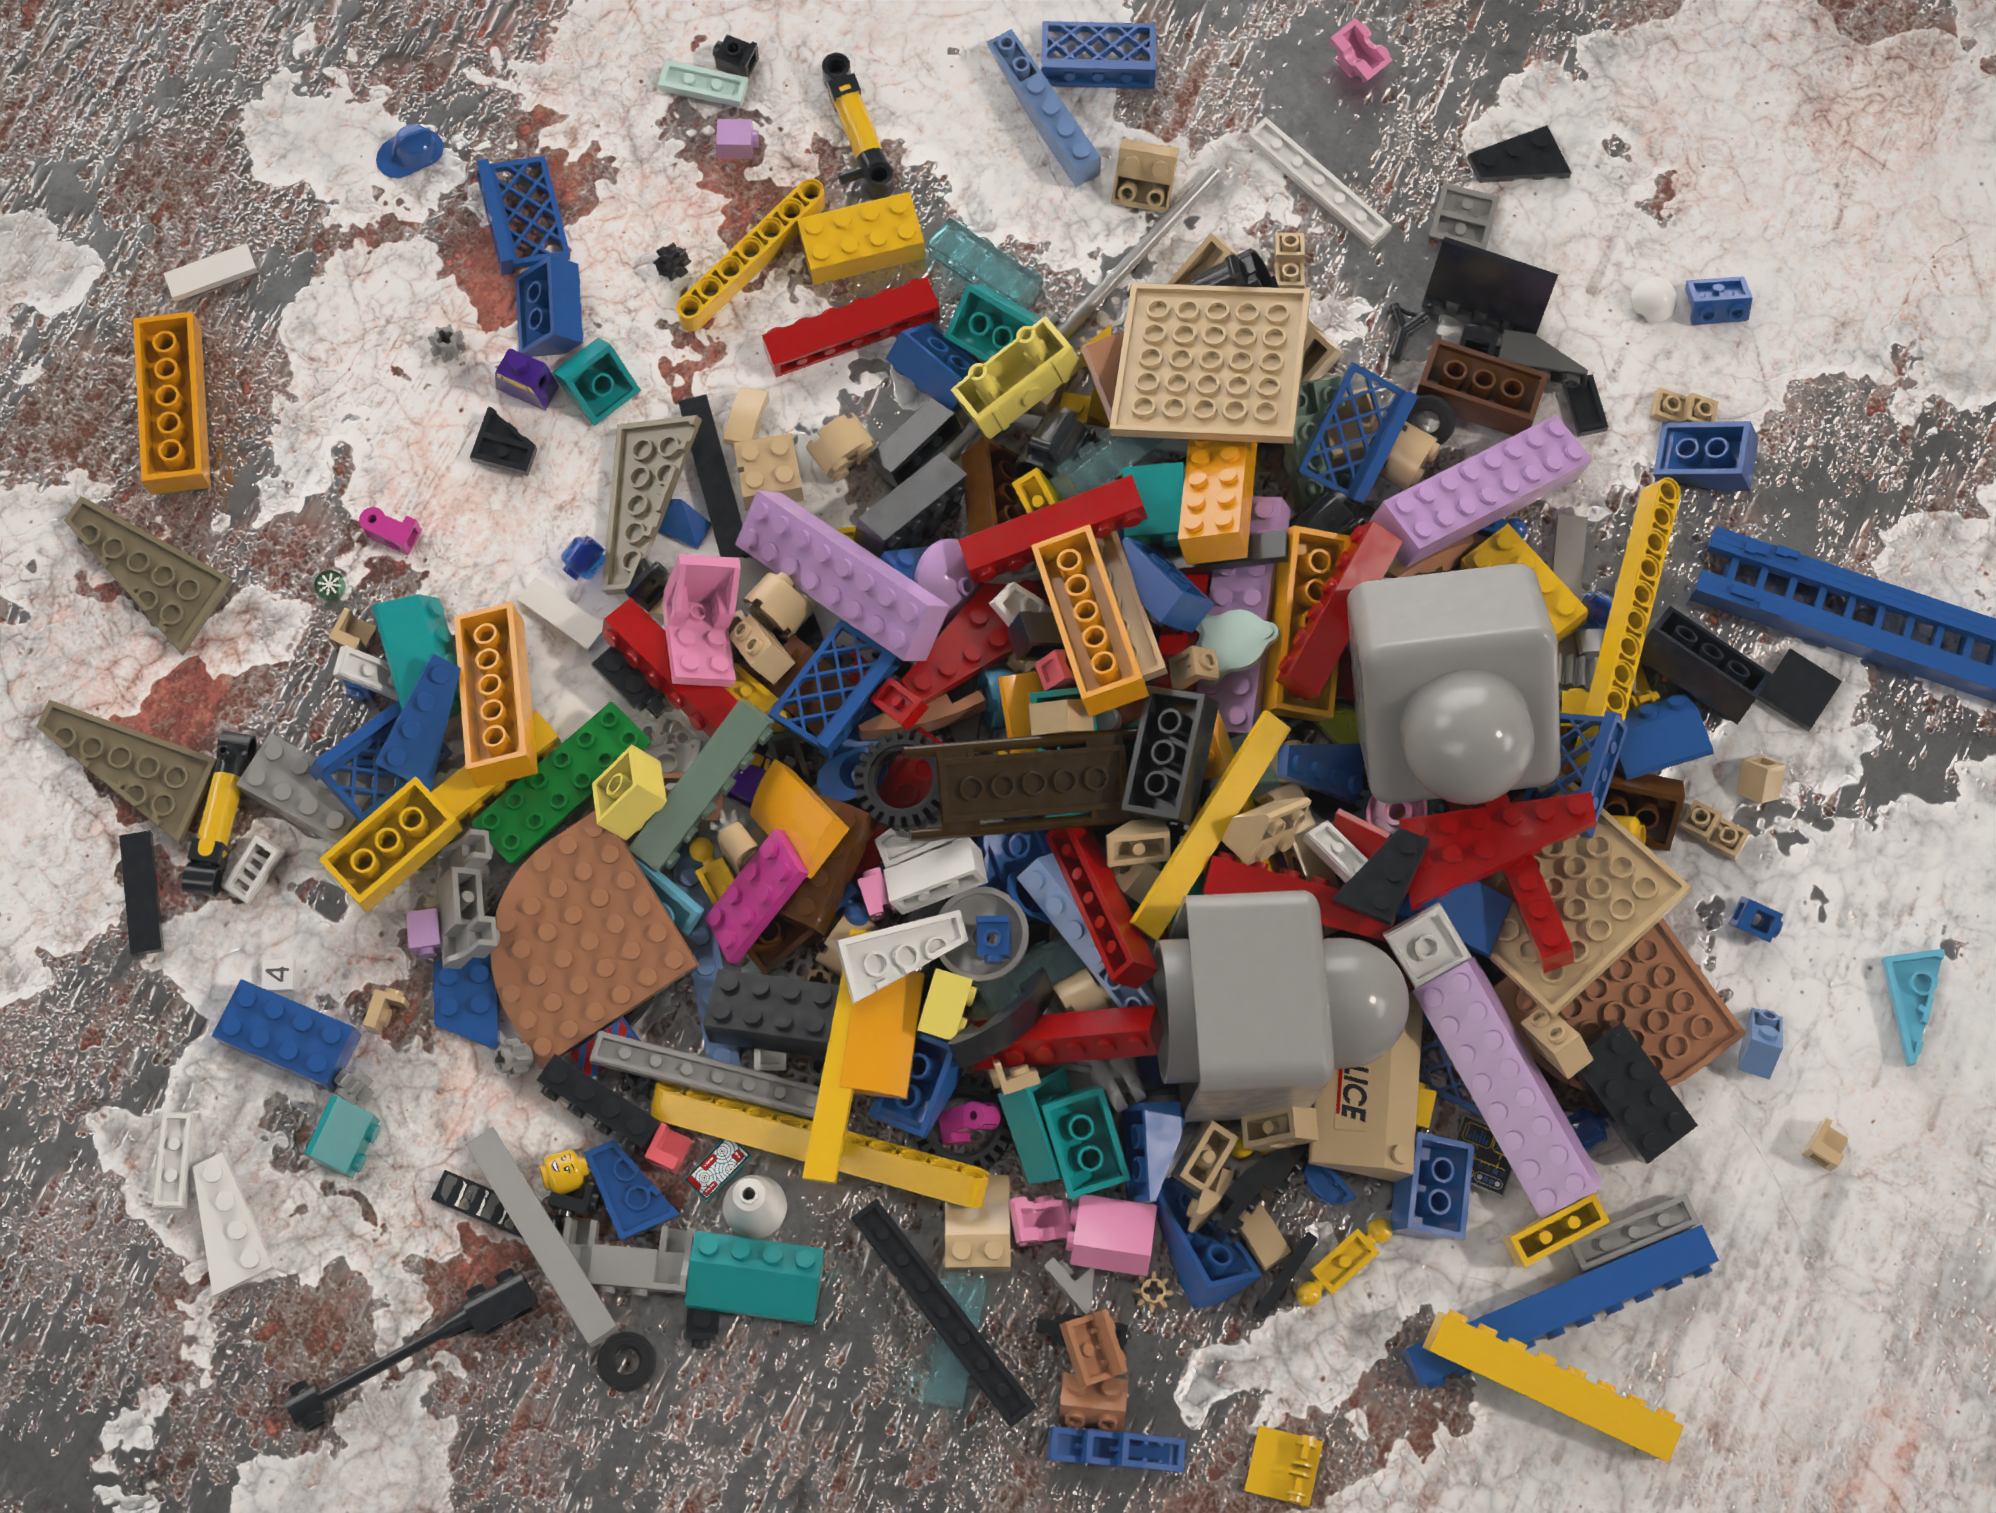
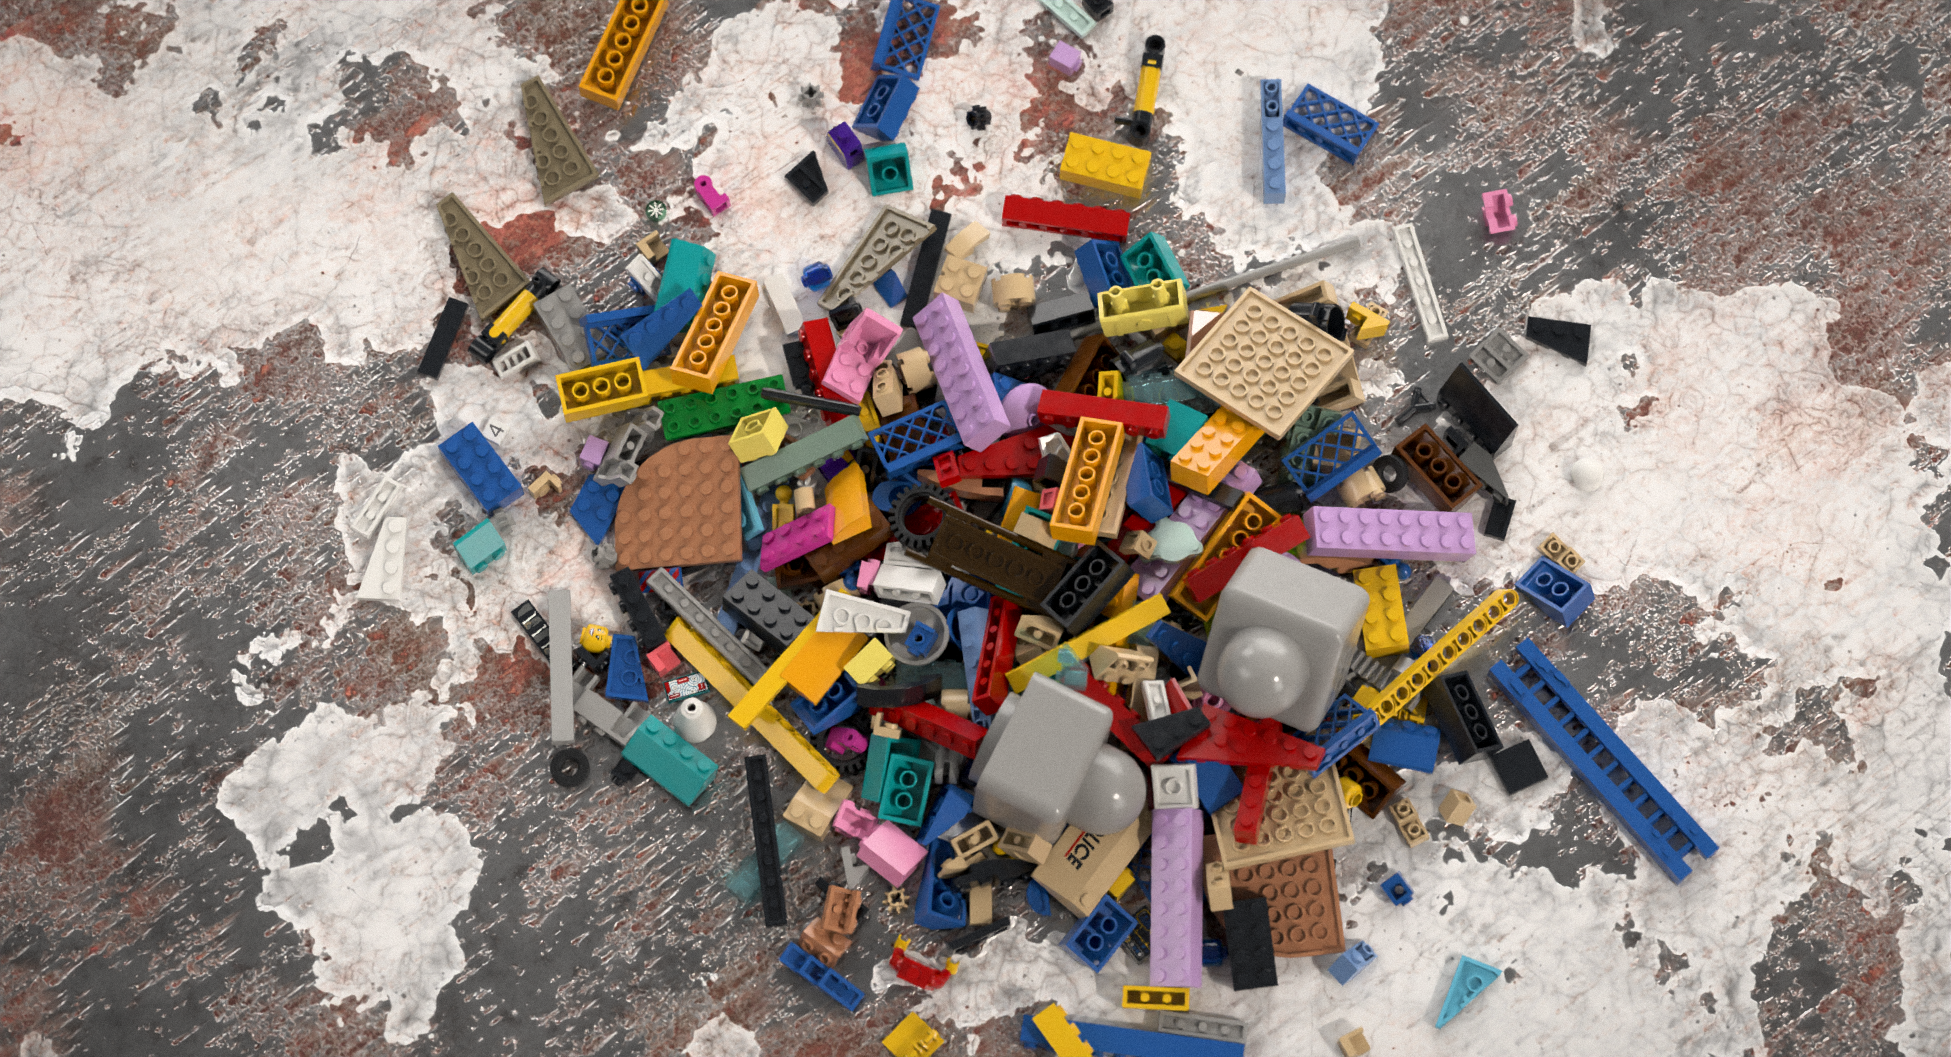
camera: 30 degrees right, 0 degrees up
black bar [284,1268,540,1433] -> none
yellow beam [676,178,826,332] -> none
clear light blue brick [928,217,1043,310] -> none
tan slope [1111,138,1180,213] -> none
yellow plate [1296,1217,1393,1307] -> none
blue bracket [1685,276,1753,325] -> none
none -> black axle [761,387,861,416]
none -> red torso [889,934,960,991]
none -> clear light blue slope [1055,644,1088,693]
none -> tan panel [1177,666,1203,701]
none -> yellow slope [1345,301,1390,340]

